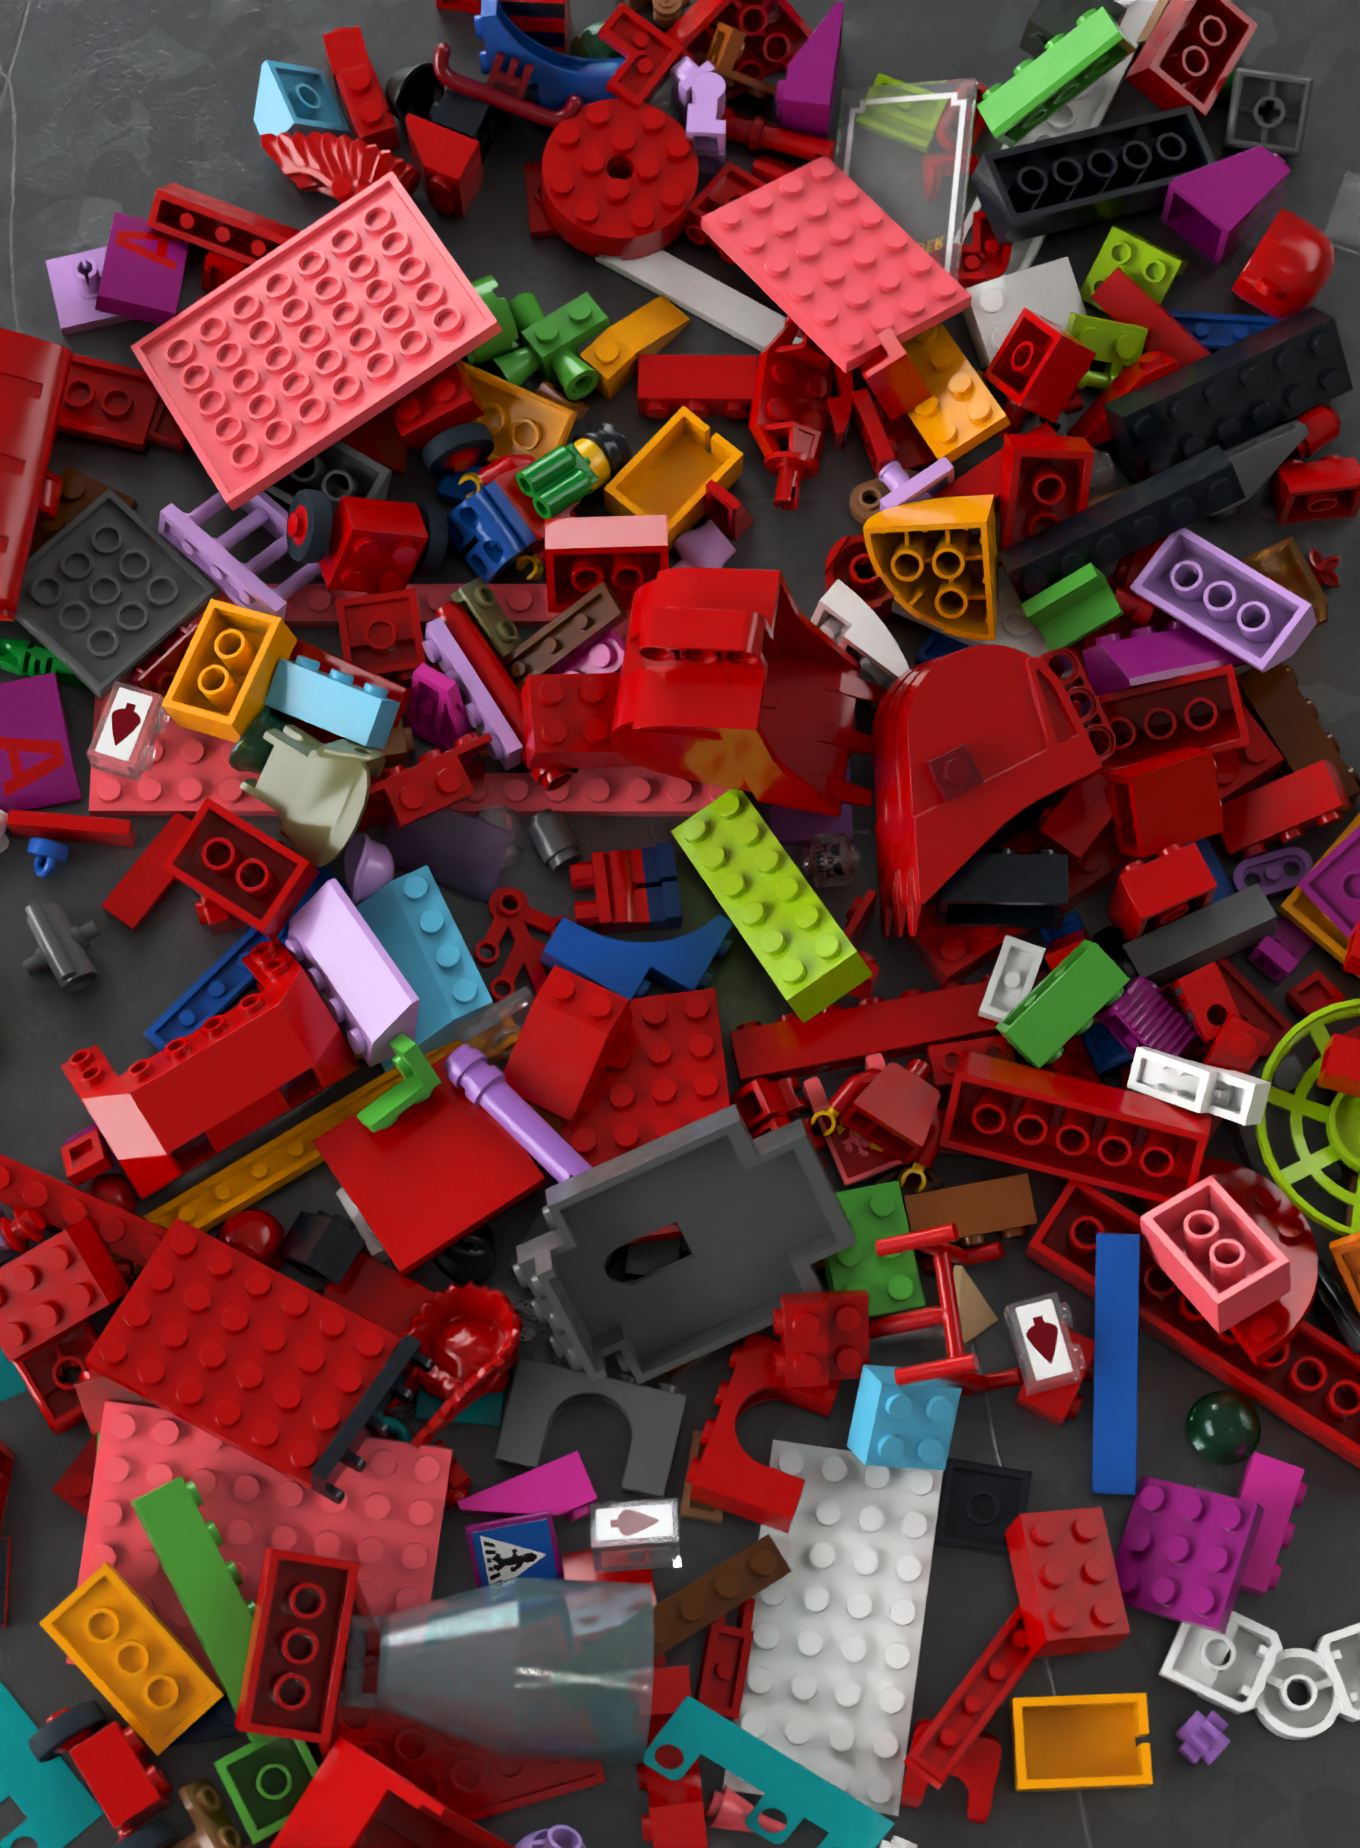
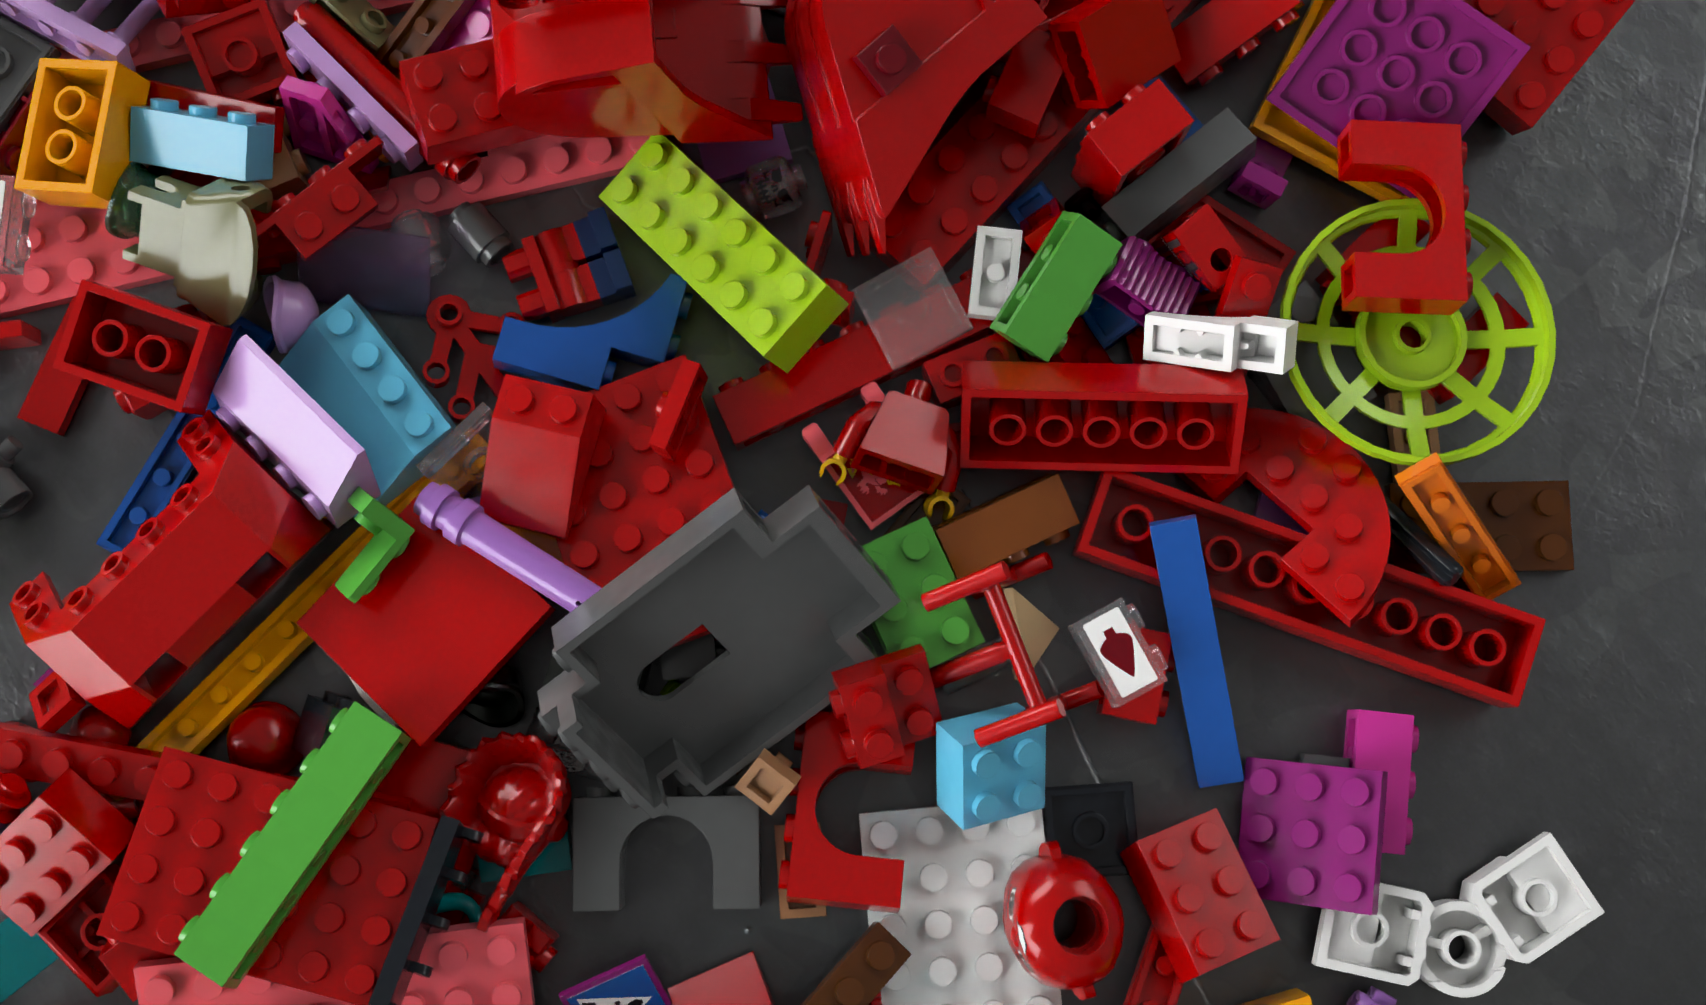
camera: 15 degrees left, 10 degrees up
dark pink slope [457,1450,599,1523] -> none
clear brick [590,1498,682,1573] -> none
red legs [729,1076,828,1154] -> none
black piece [936,848,1069,928] -> none
coral brick [1140,1175,1291,1334] -> none
clear green helmet [1186,1391,1261,1465] -> none
medium lavender plate [1231,847,1313,899] -> none
red plate [1285,969,1346,1019] -> none
none -> bright green brick [174,701,412,989]
none -> red plate [648,358,708,461]
none -> medium nougat tile [735,748,802,815]
none -> clear tile [851,247,974,371]
none -> red piece [1003,840,1125,1000]

